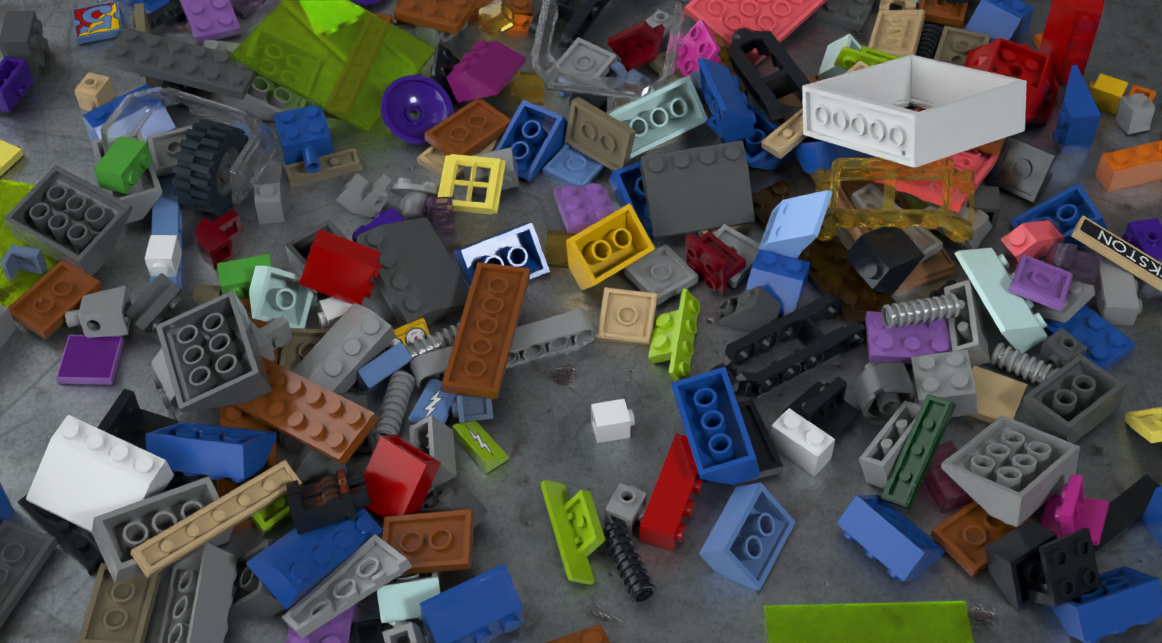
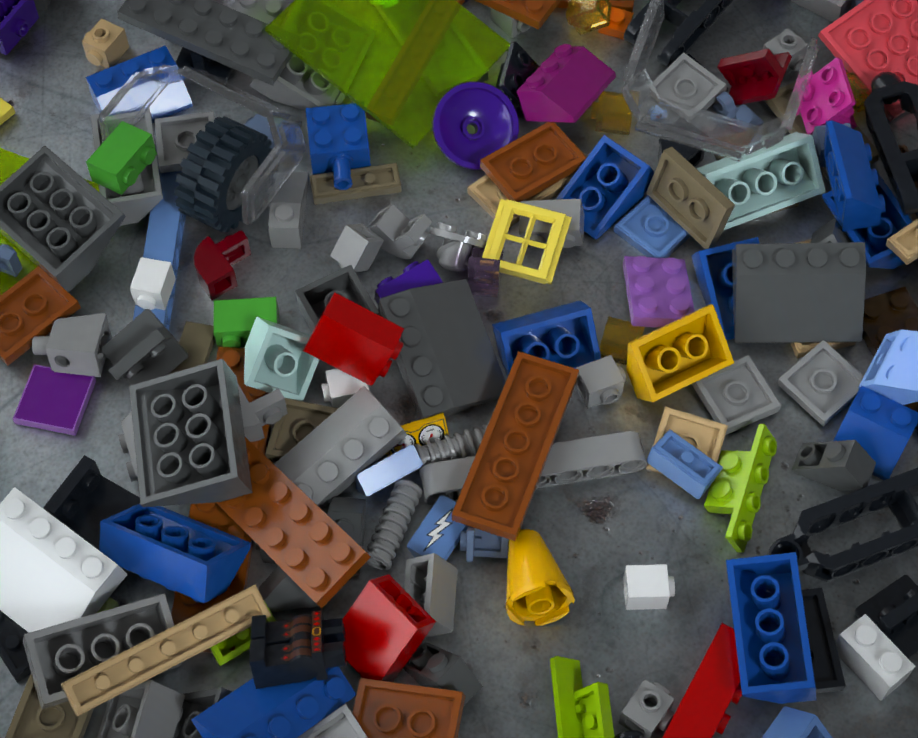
camera: 10 degrees right, 10 degrees up
lime slope [452,421,509,474] -> none
dark red bracket [686,231,746,296] -> none
none -> light grey brick [330,224,384,272]
none -> yellow cone [506,529,575,626]
none -> light grey brick [576,355,627,409]
none -> medium blue slope [647,429,723,499]

